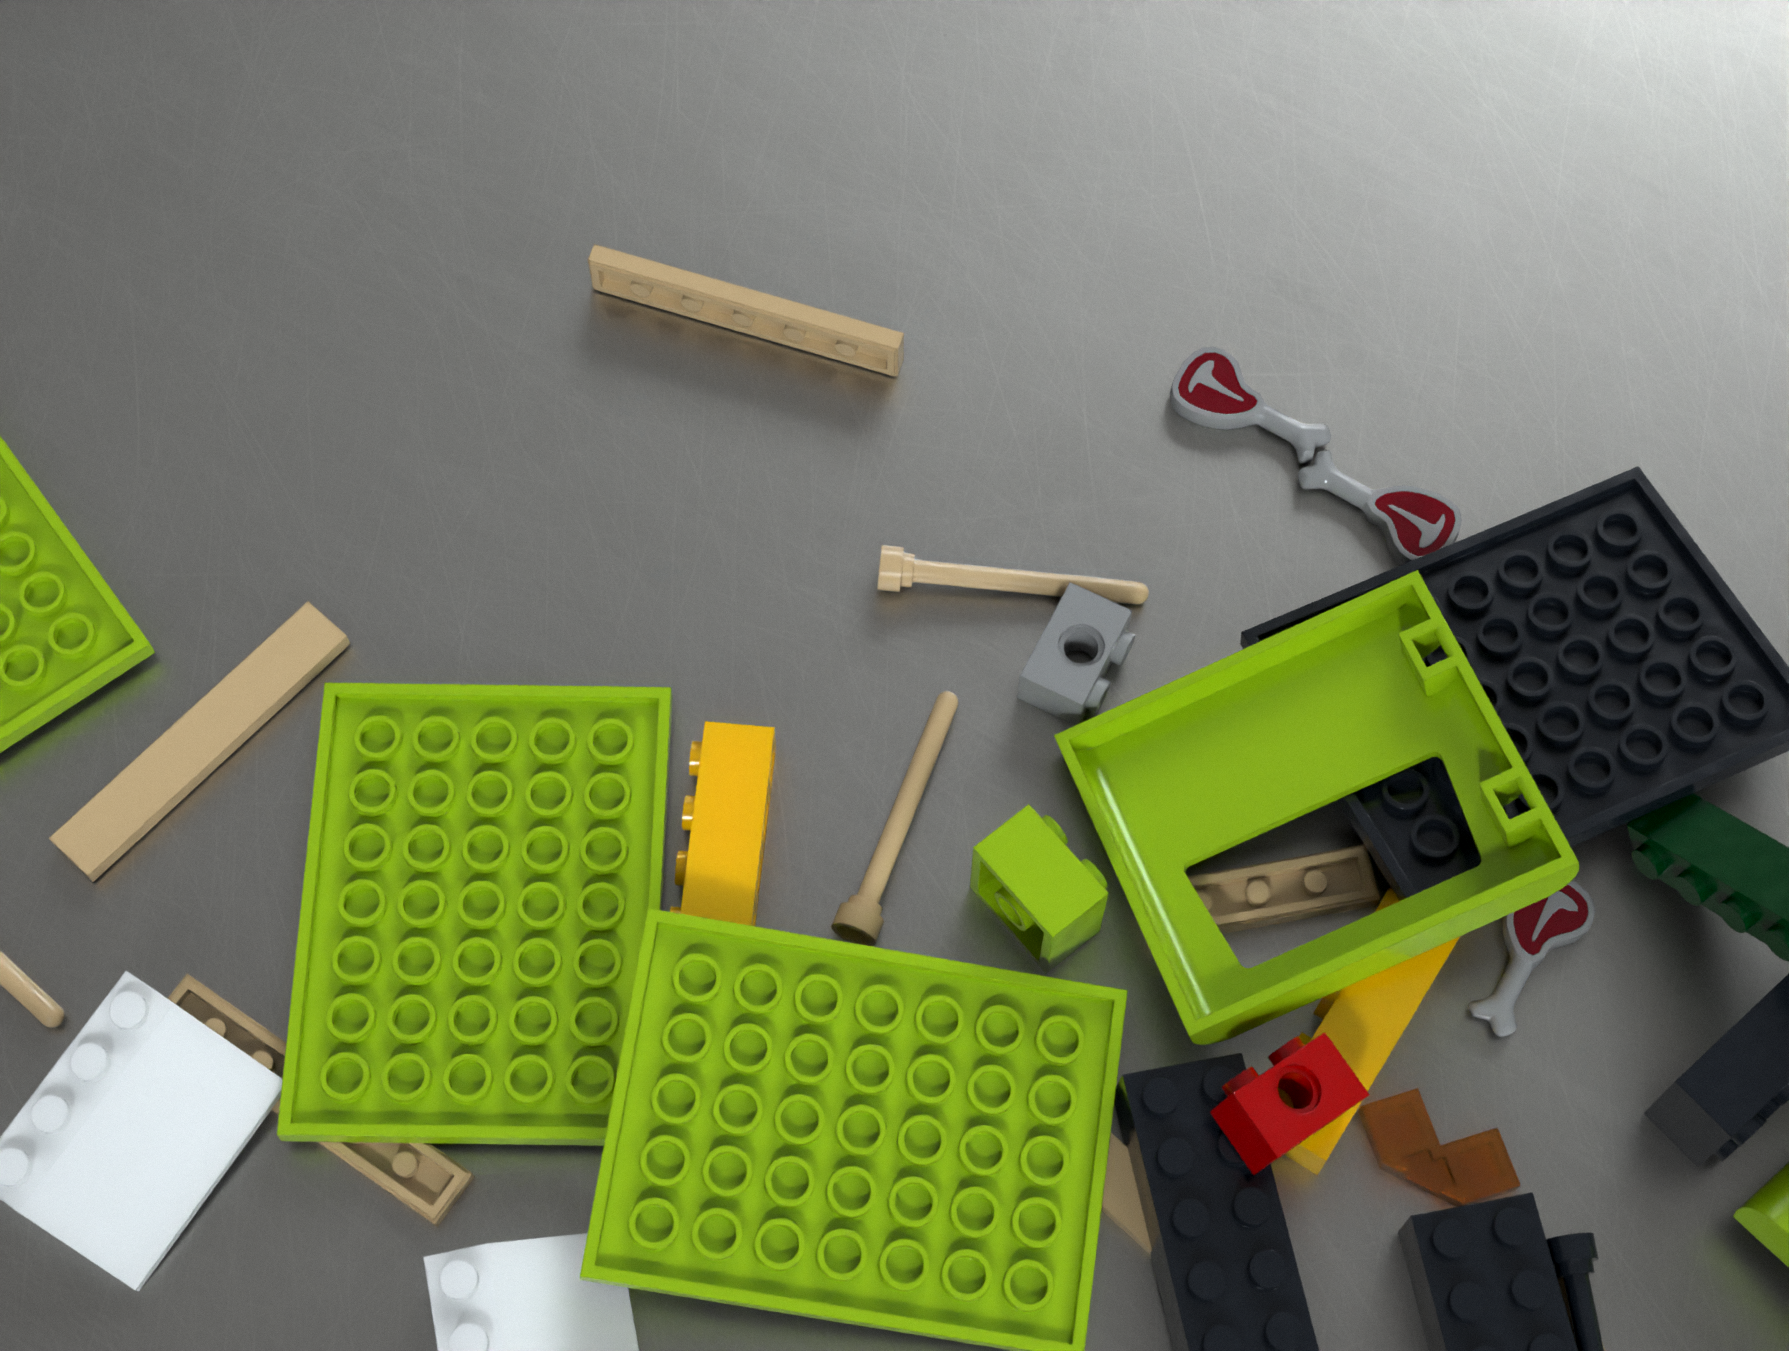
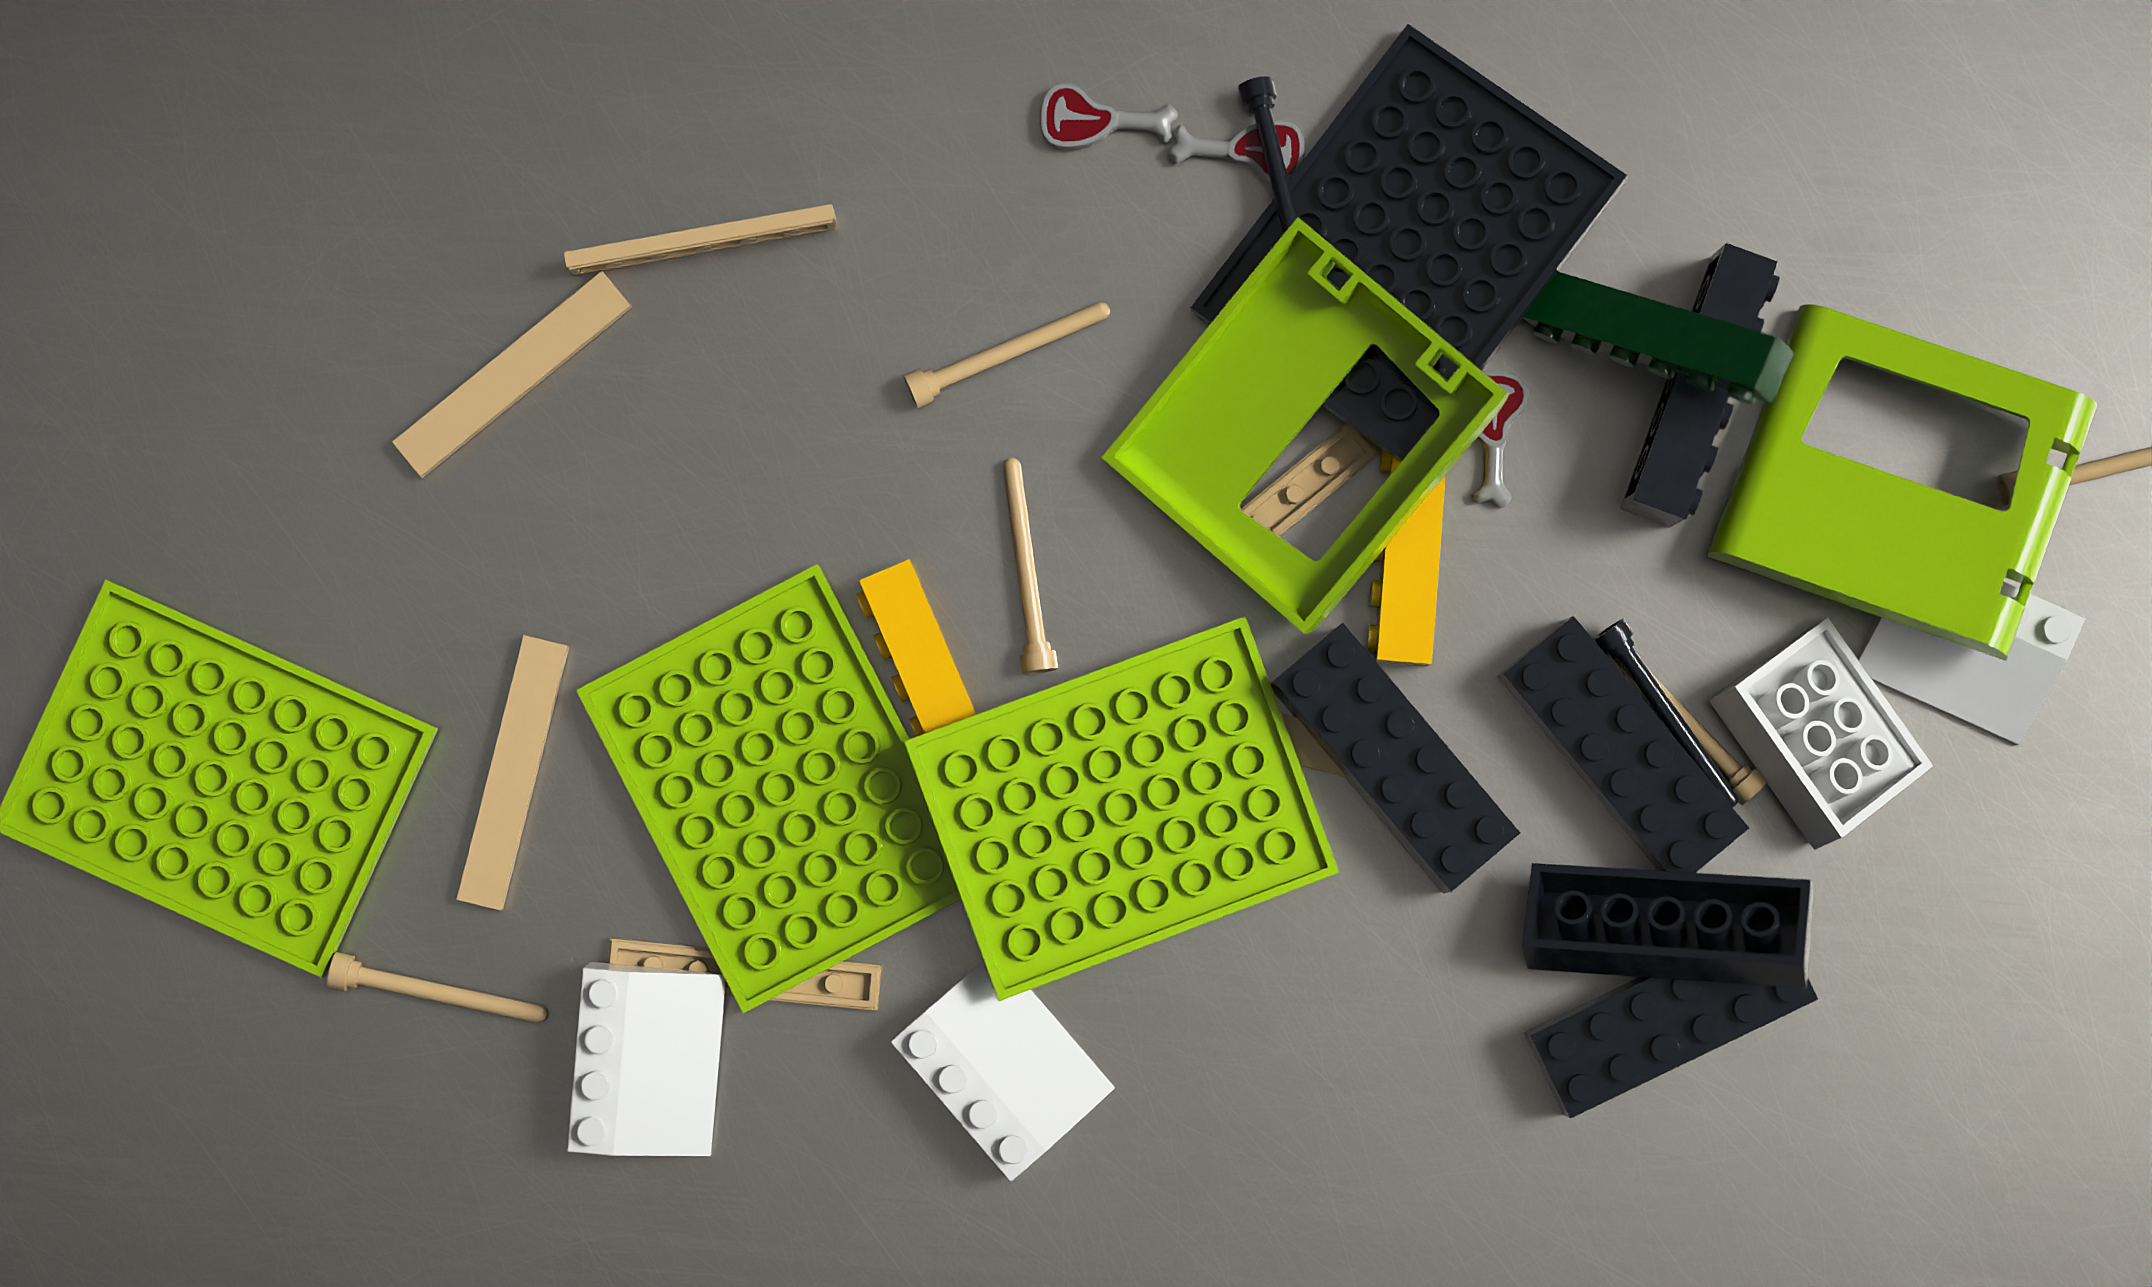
camera: 30 degrees left, 20 degrees up
lime brick [970,804,1109,974] -> none
light grey brick [1017,582,1136,725] -> none
red brick [1210,1032,1370,1175] -> none
clear orange tile [1358,1088,1521,1207] -> none
none -> tan tile [392,271,632,478]
none -> black piece [1238,76,1298,234]

